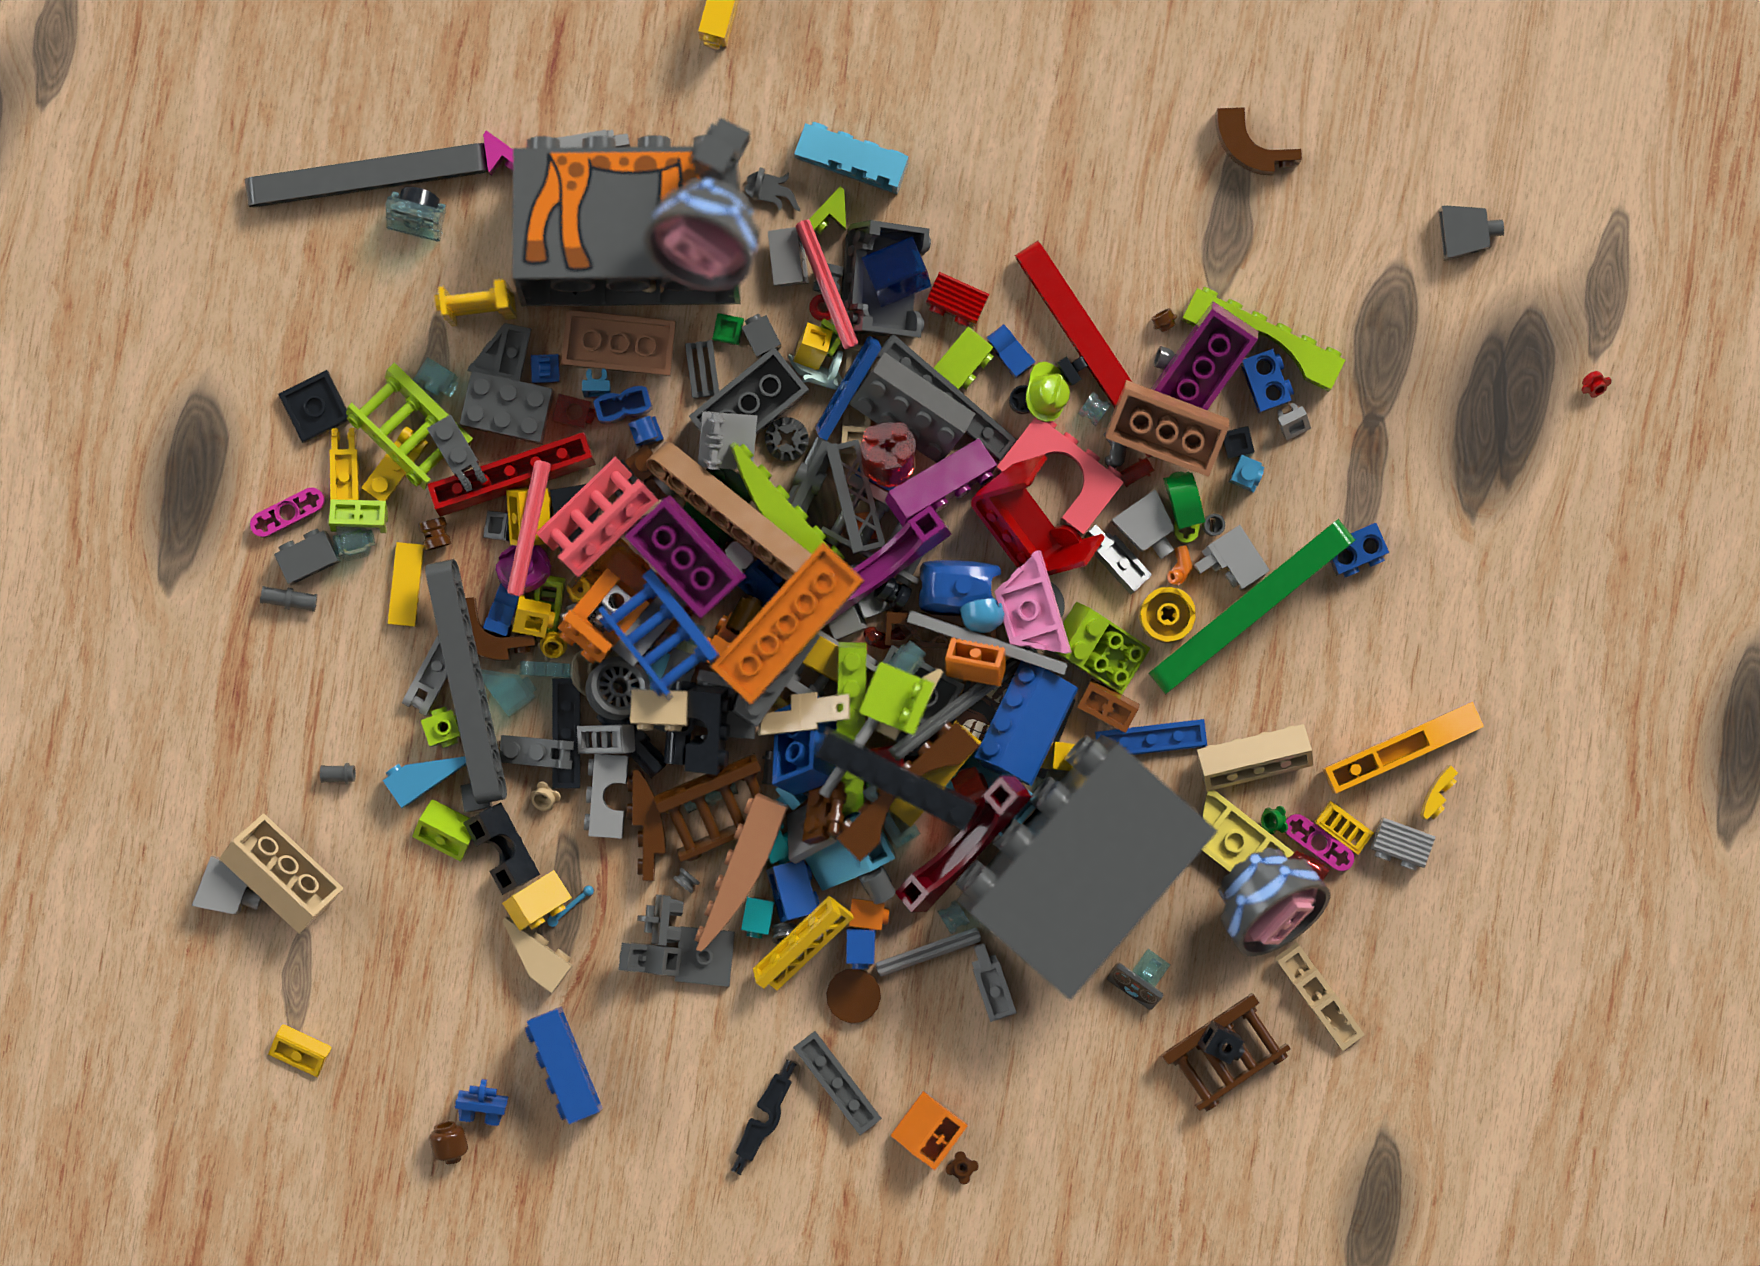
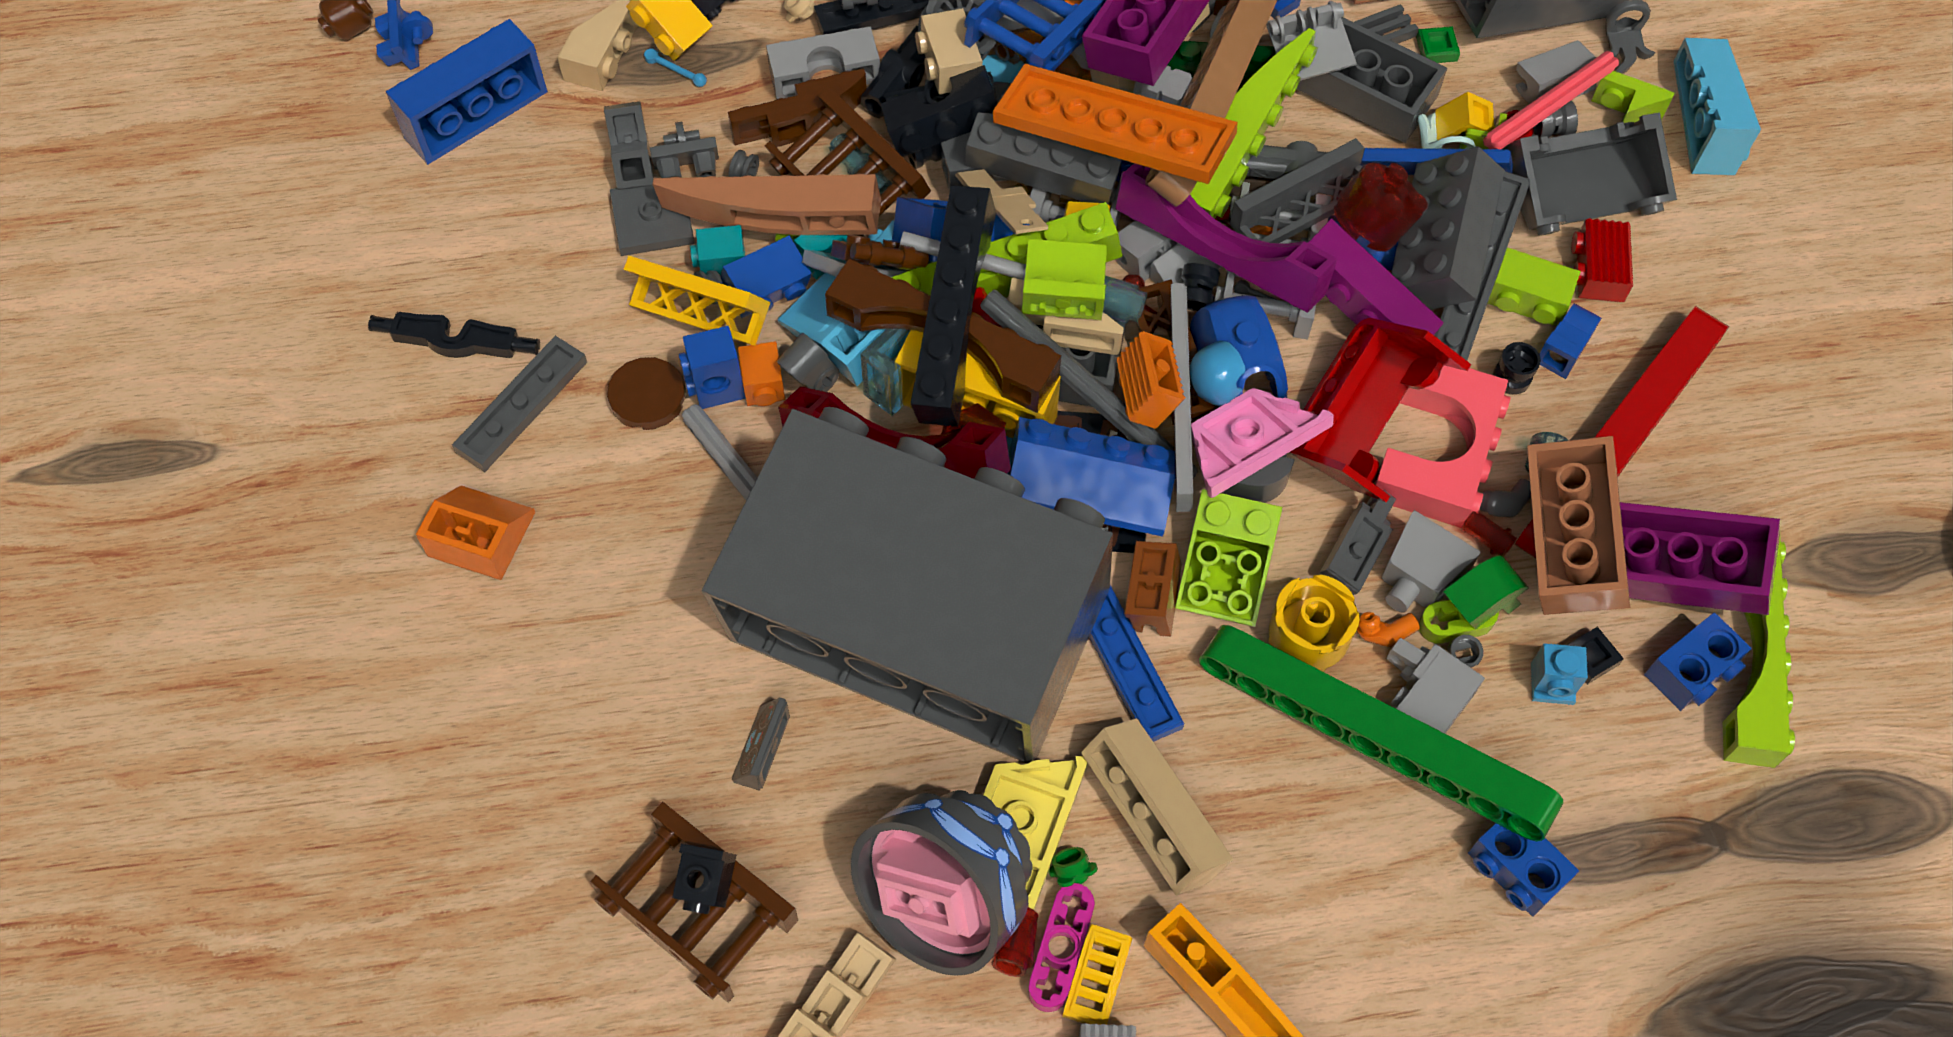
camera: 70 degrees right, 25 degrees down
light grey slope [577,724,635,754] -> none
dark grey brick [742,314,782,359] -> none
dark grey gear [765,417,809,461] -> none
clear blue slope [861,237,932,307] -> none
reddish brown plate [946,1151,979,1184] -> none
light grey hinge [972,943,1016,1022] -> none
lime piece [1026,362,1070,422] -> none
black tile [1055,356,1088,386] -> none
clear light blue tile [1132,949,1170,987] -> none
reddish brown plate [1151,308,1178,332] -> none
light grey tile [1277,403,1311,441] -> none

